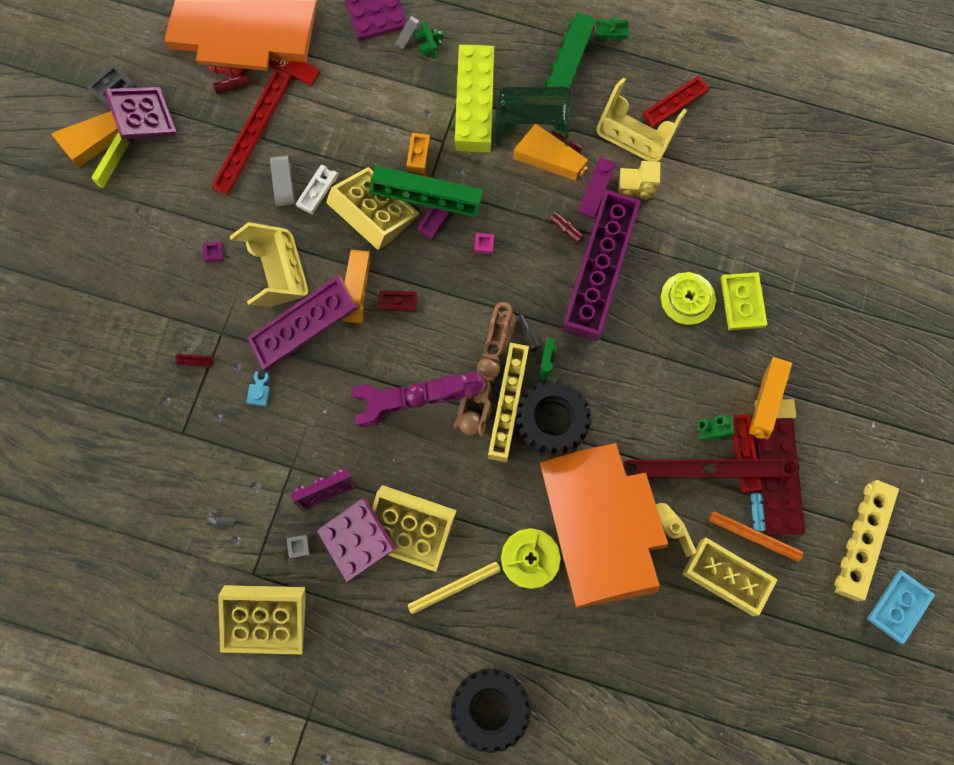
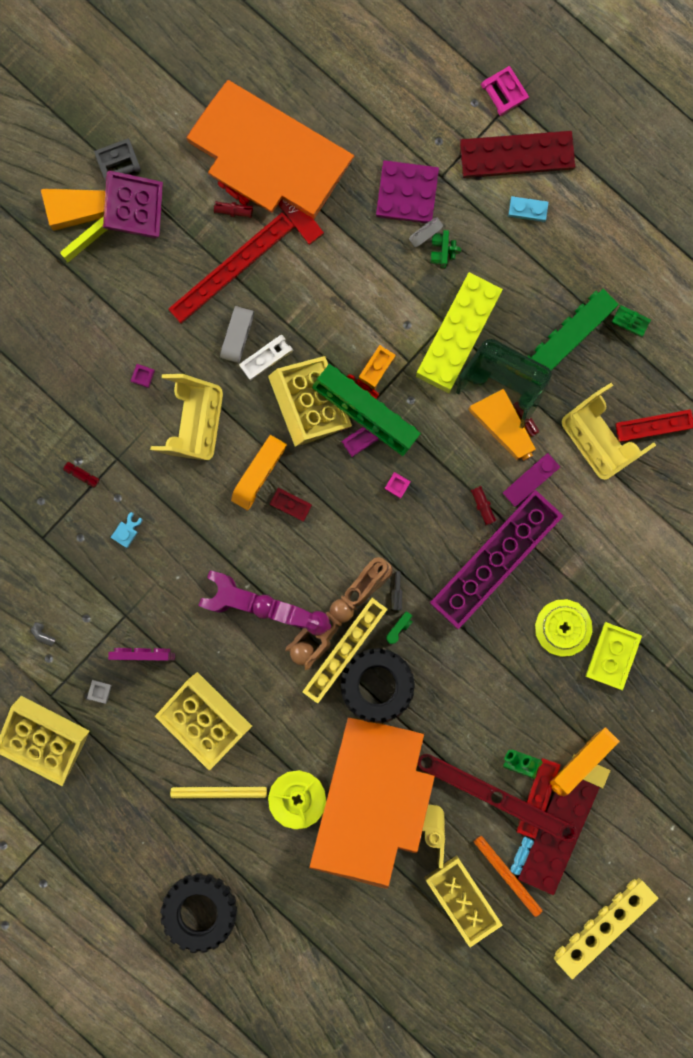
camera: 30 degrees right, 10 degrees up
magenta plate [247,276,358,370] -> none
plate [317,498,396,582] -> none
light yellow brick [617,161,660,200] -> none
medium azure plate [867,570,935,644] -> none

